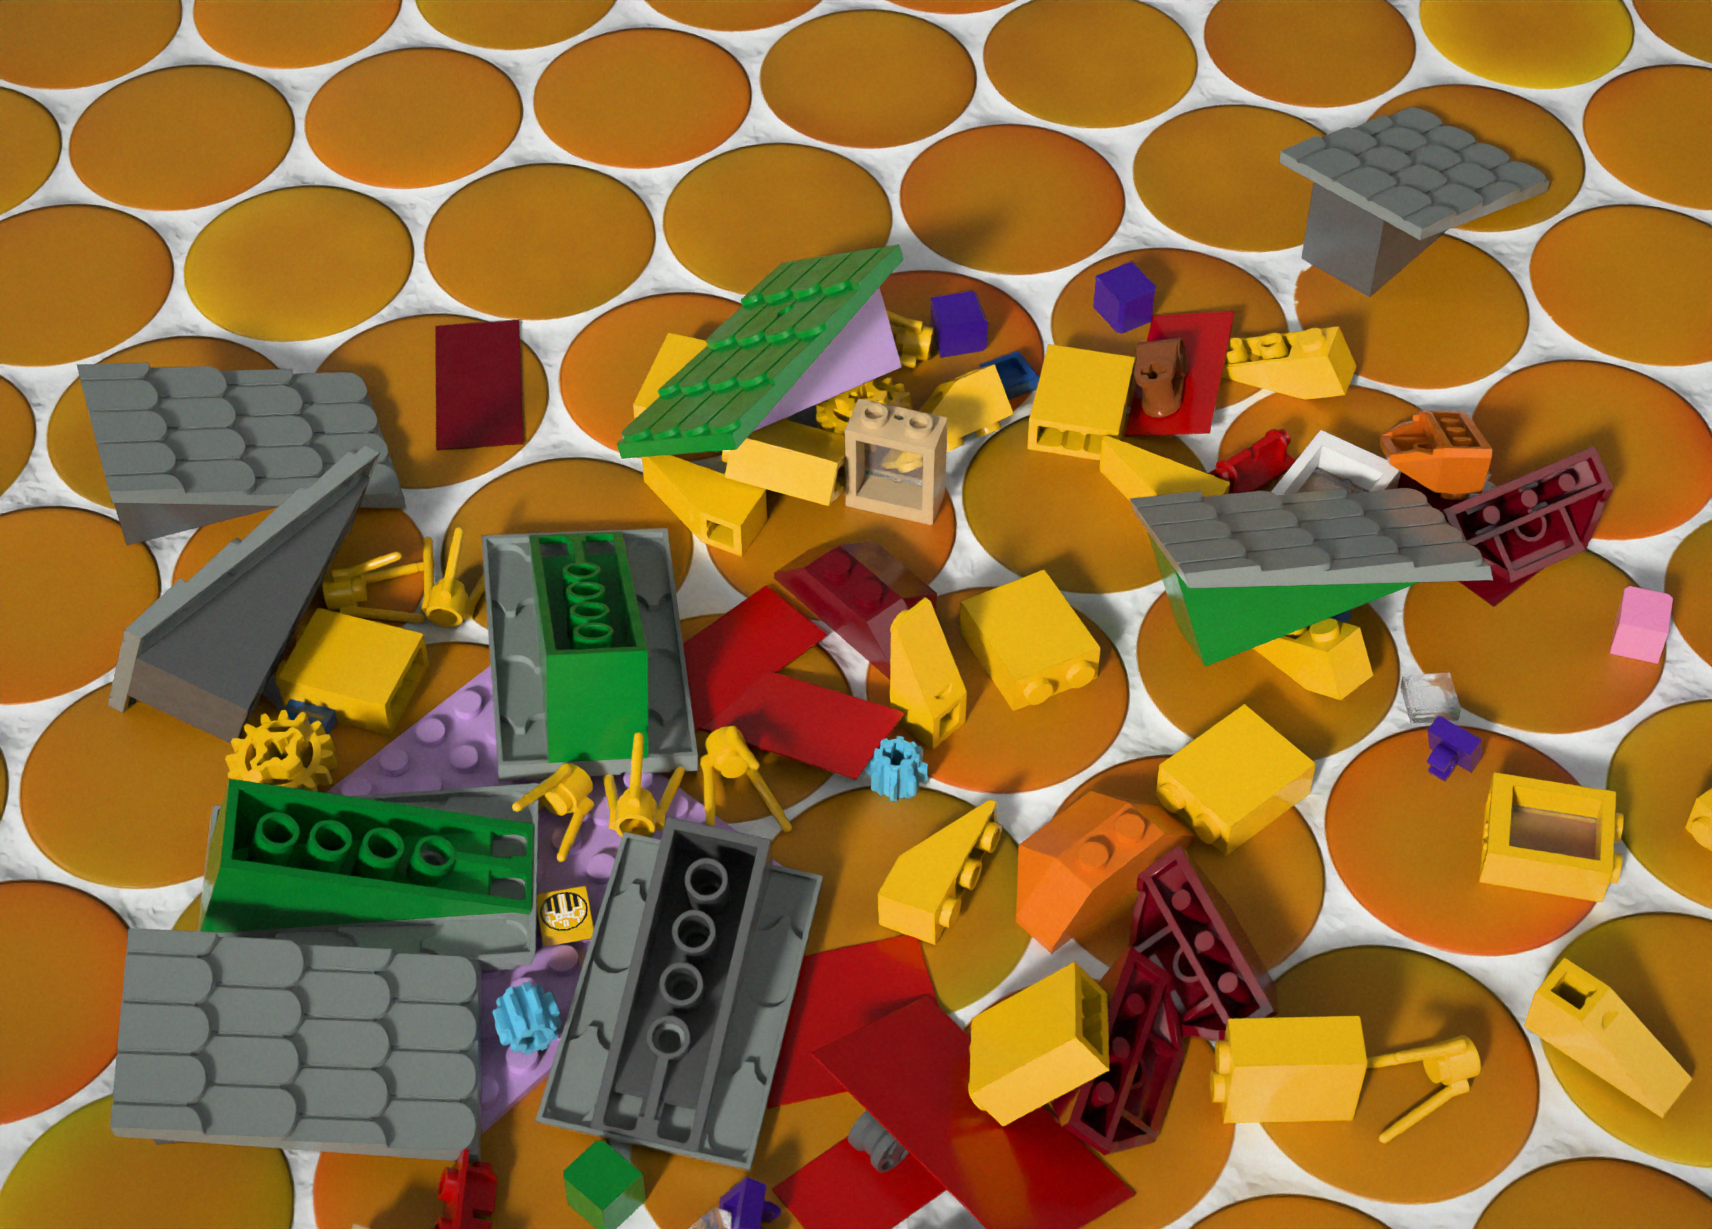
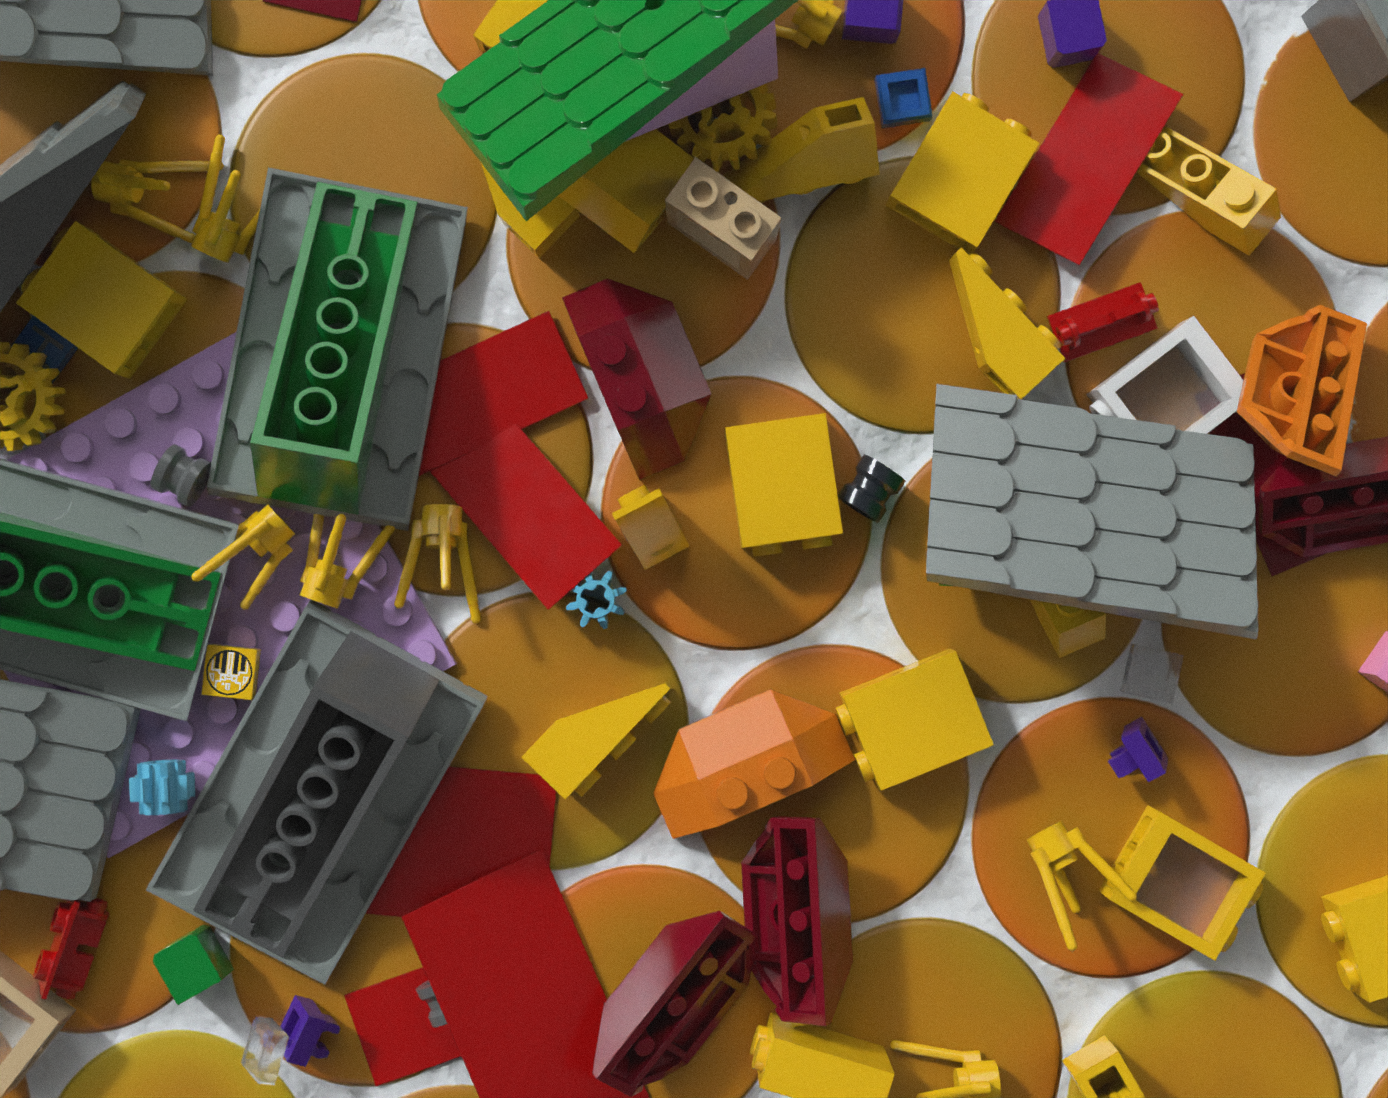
camera: 20 degrees right, 40 degrees up
yellow brick [968,961,1109,1126] -> none
dark orange piece [1134,338,1187,418] -> none
none -> dark grey wheel [150,444,211,507]
none -> black wheel [838,454,906,523]
none -> yellow plant [1027,820,1137,951]

